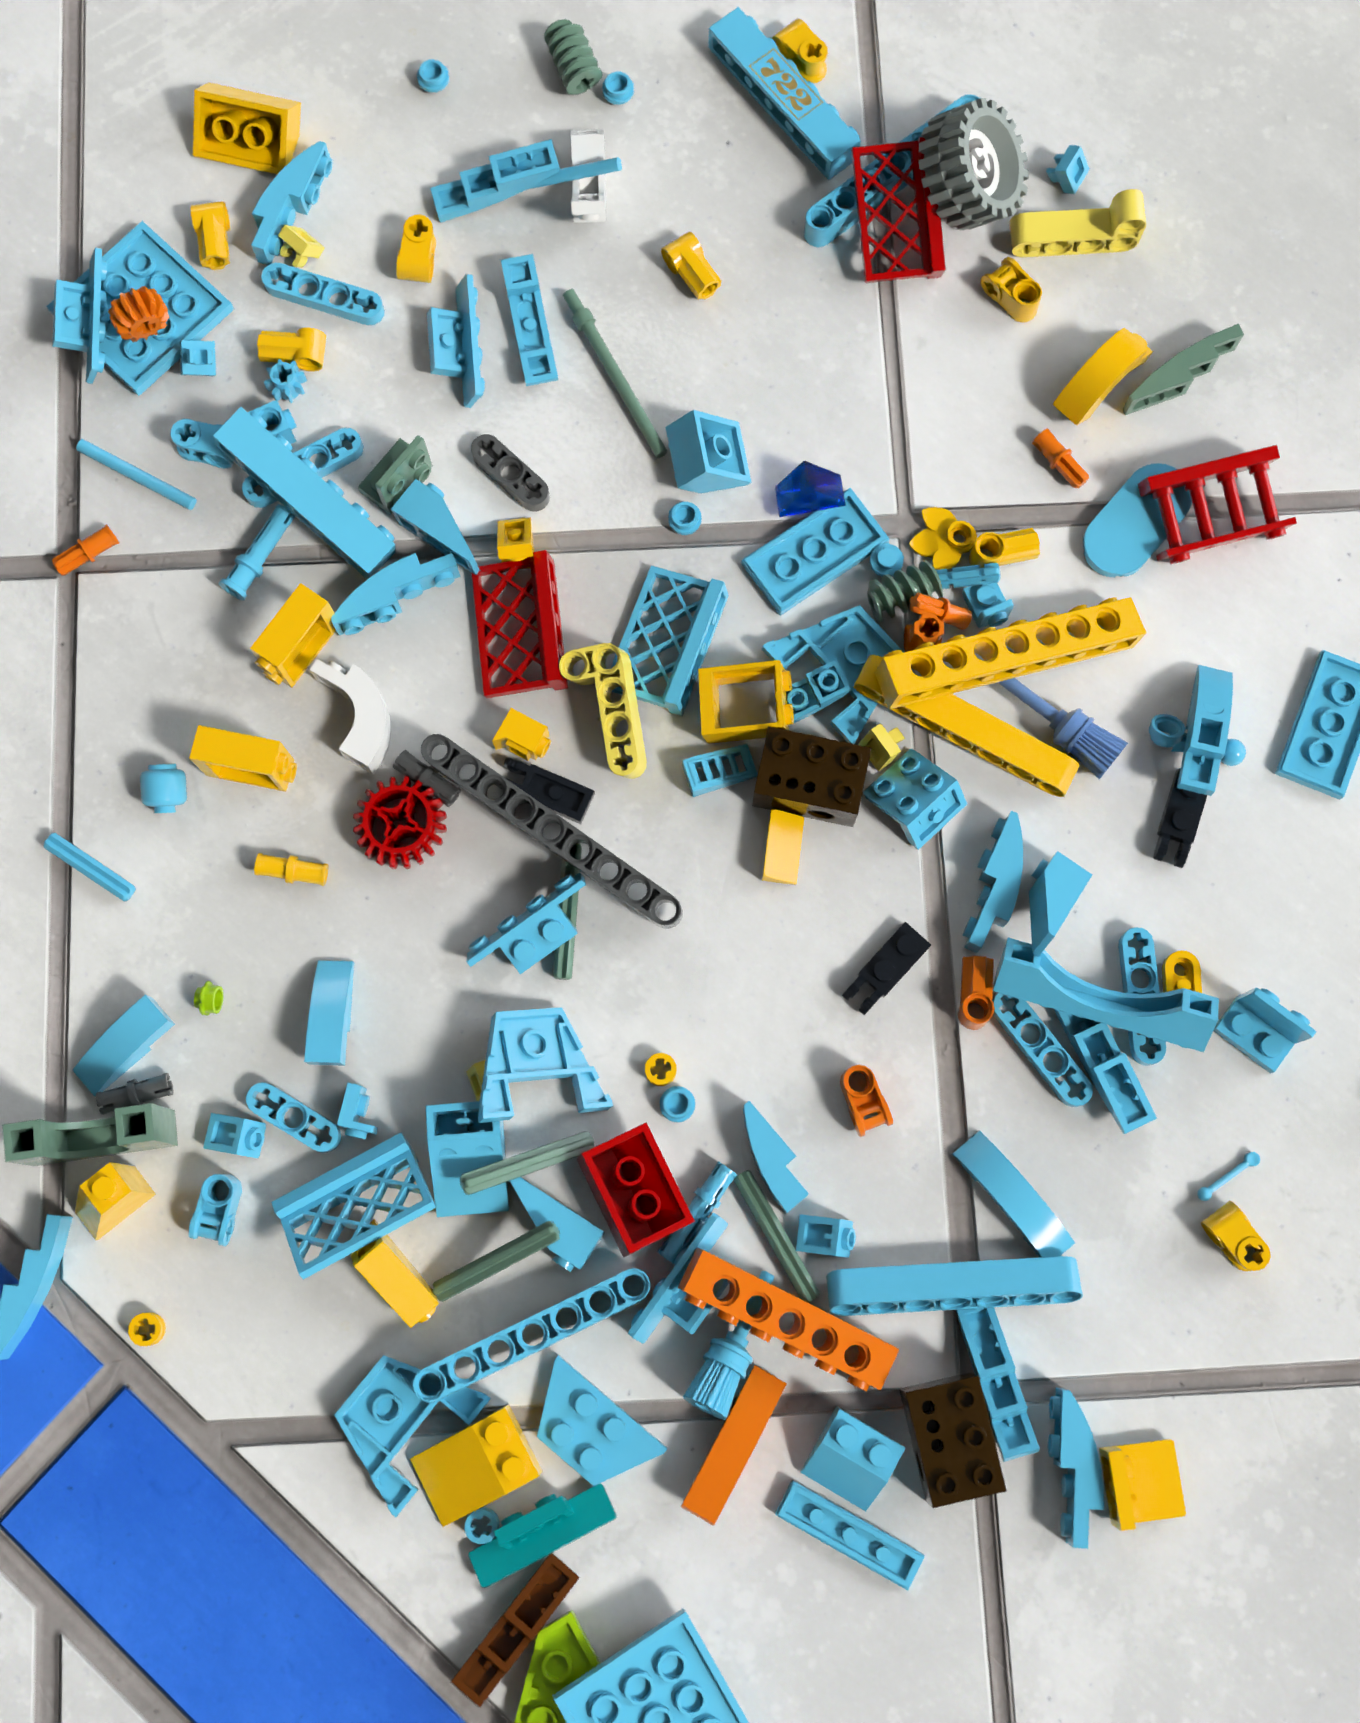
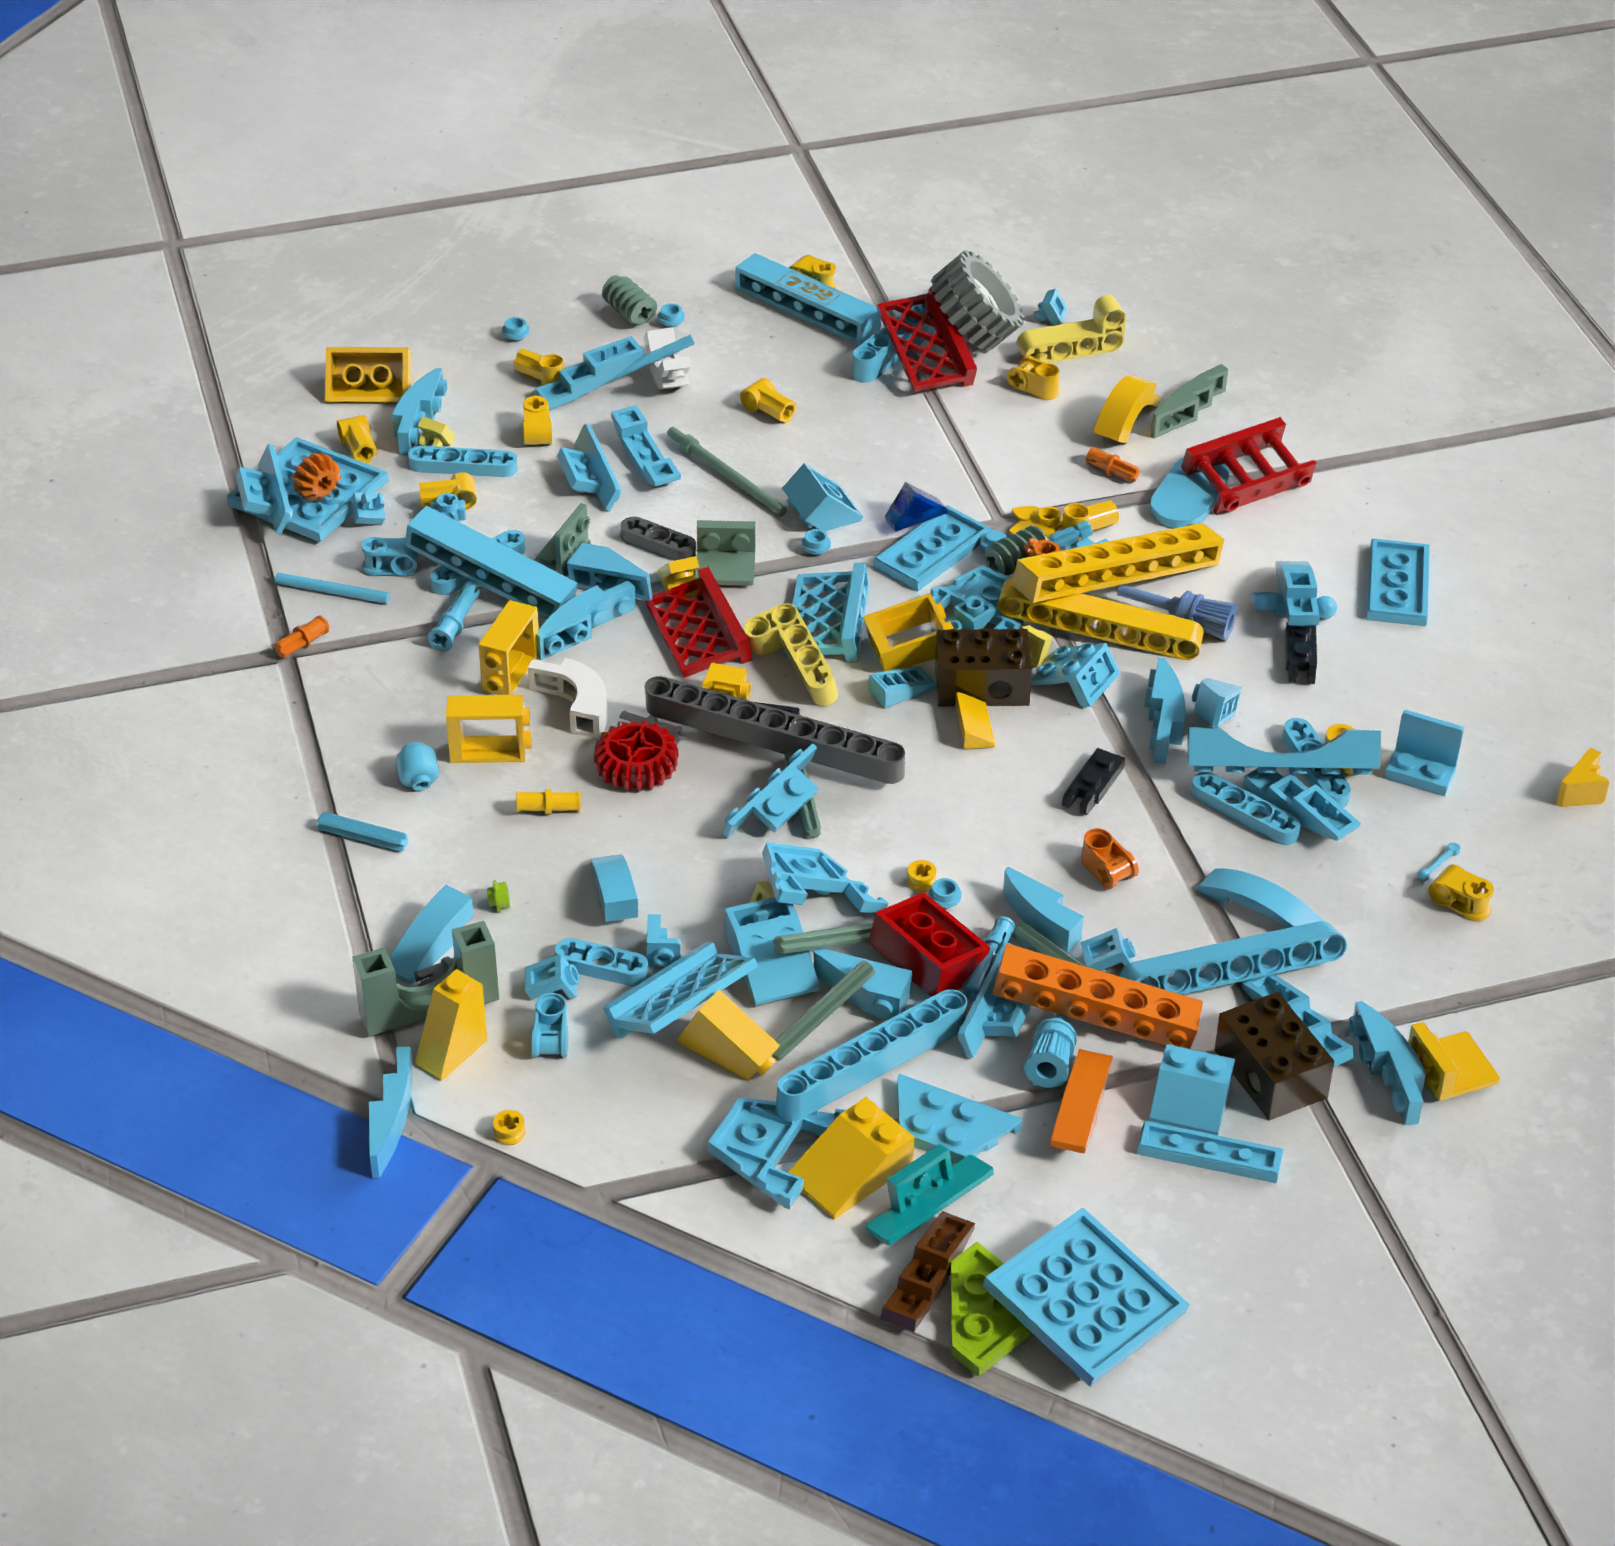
camera: 15 degrees left, 35 degrees down
medium azure bush [465,1507,500,1544] -> none
orange piece [958,956,994,1030] -> none
none -> yellow piece [513,348,564,385]
none -> sand green bracket [695,520,756,586]

